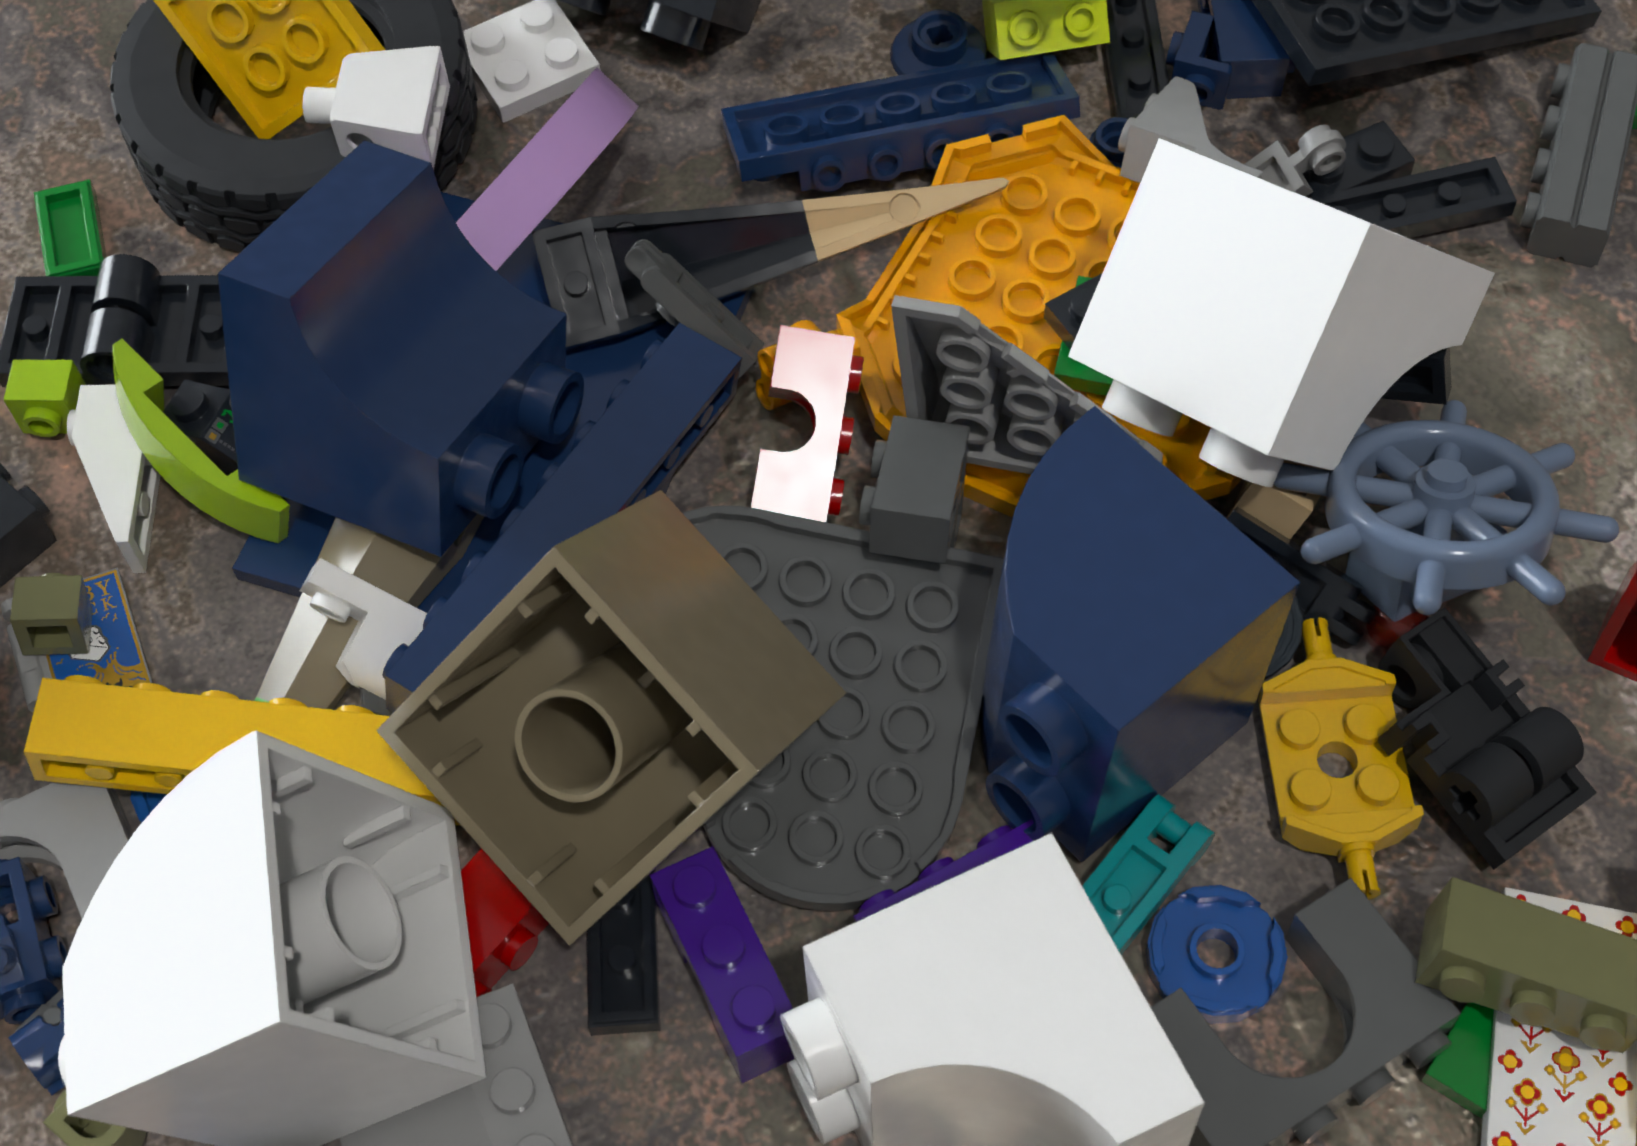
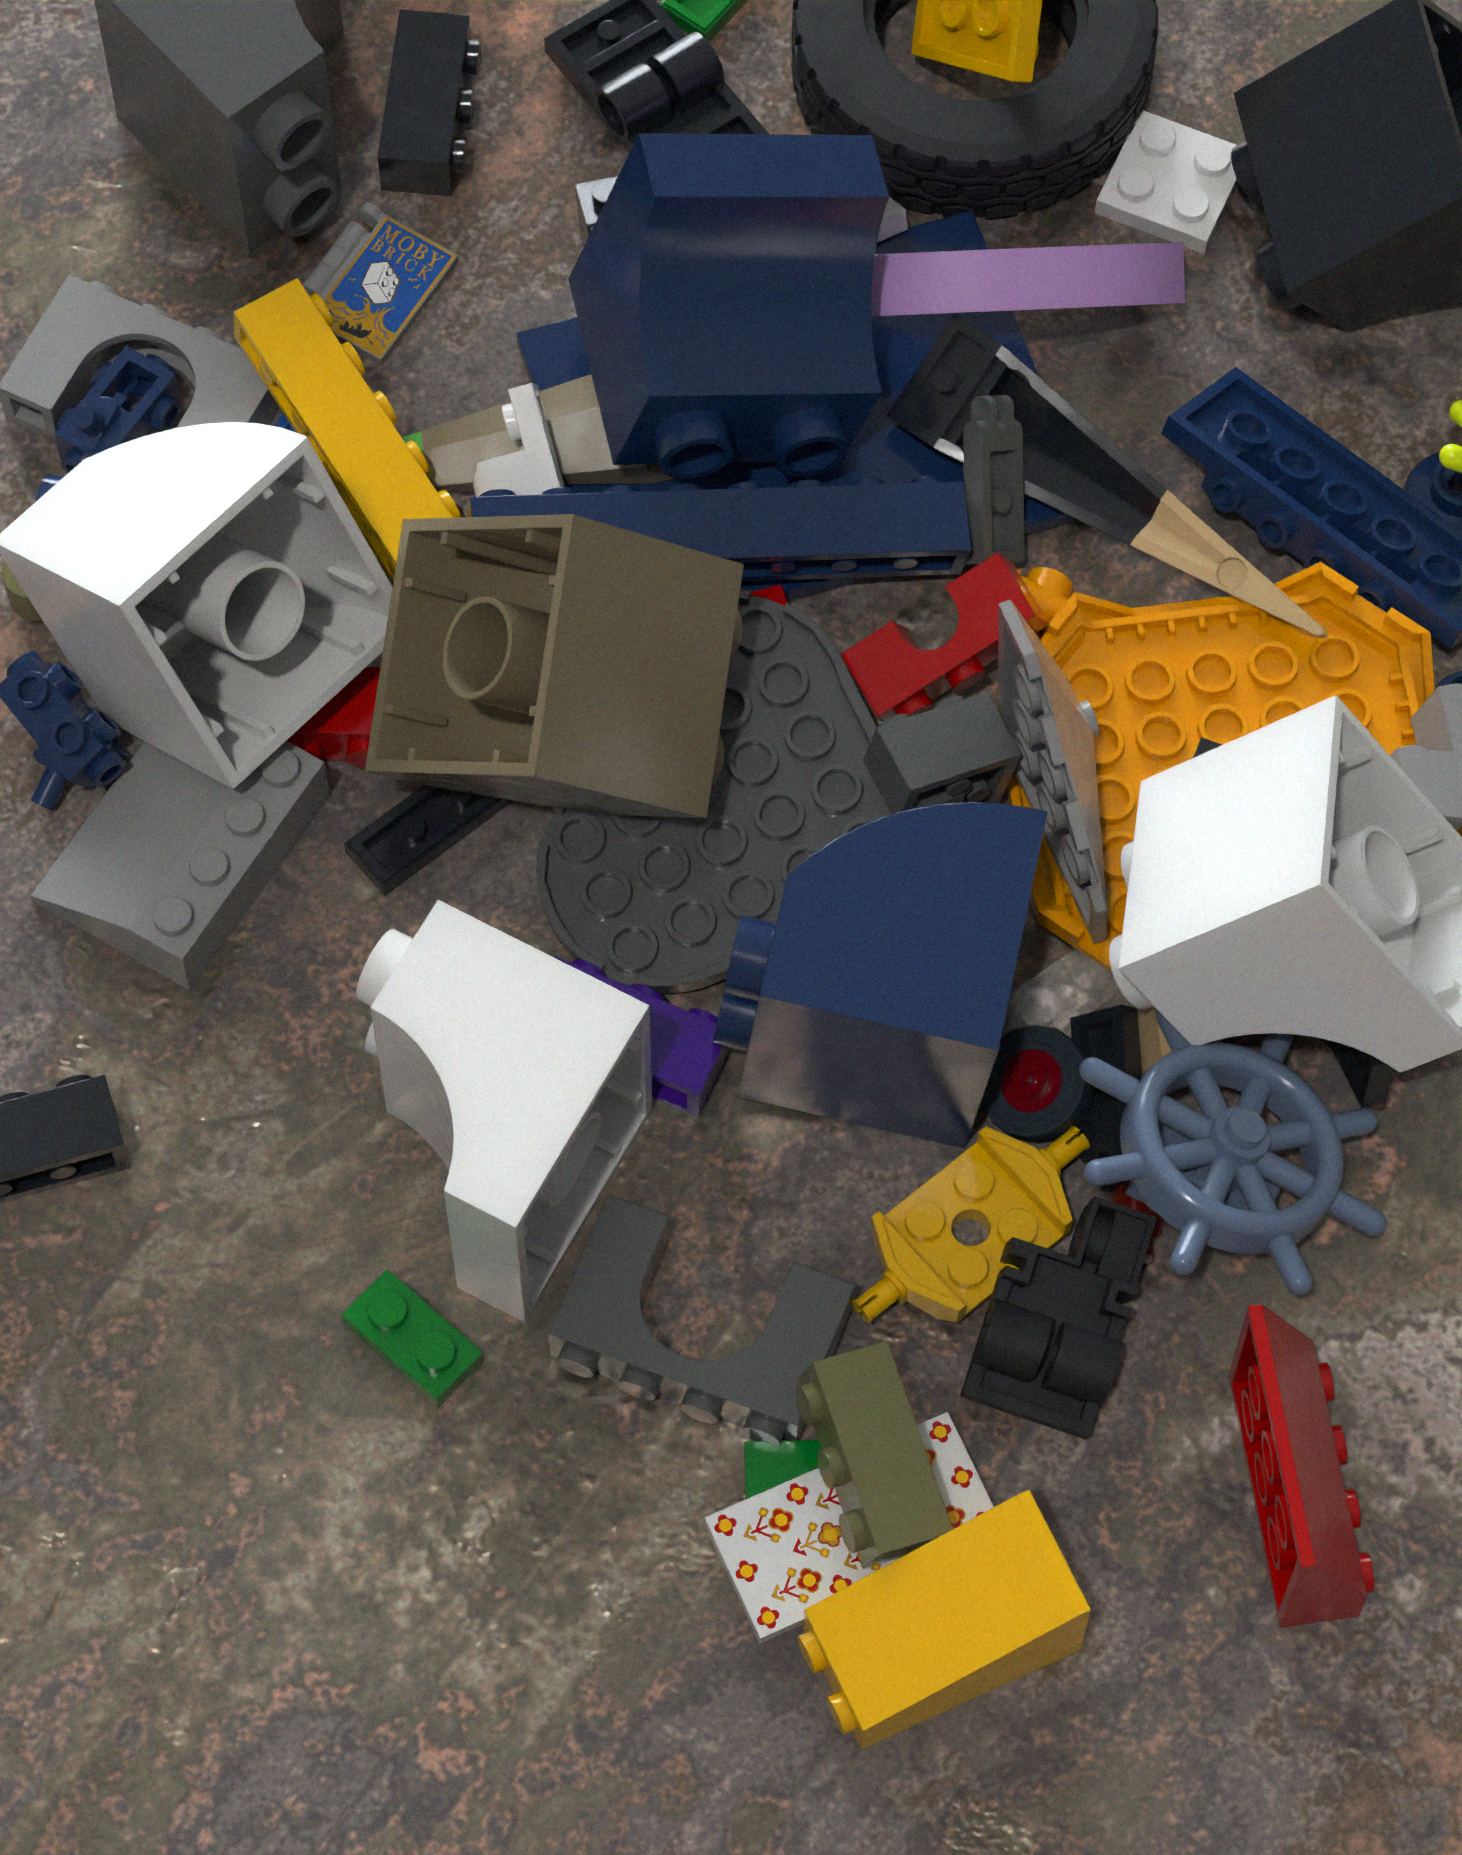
camera: 50 degrees right, 5 degrees up
lime plate [3,360,86,437] -> none
olive plate [10,573,93,655] -> none
white slope [67,384,165,573] -> none
lime slope [112,338,290,543] -> none
white torso [303,46,450,170] -> none
dark purple arch [650,846,795,1084] -> none
teal plate [1082,794,1215,955] -> none
blue tile [1145,885,1288,1024] -> none

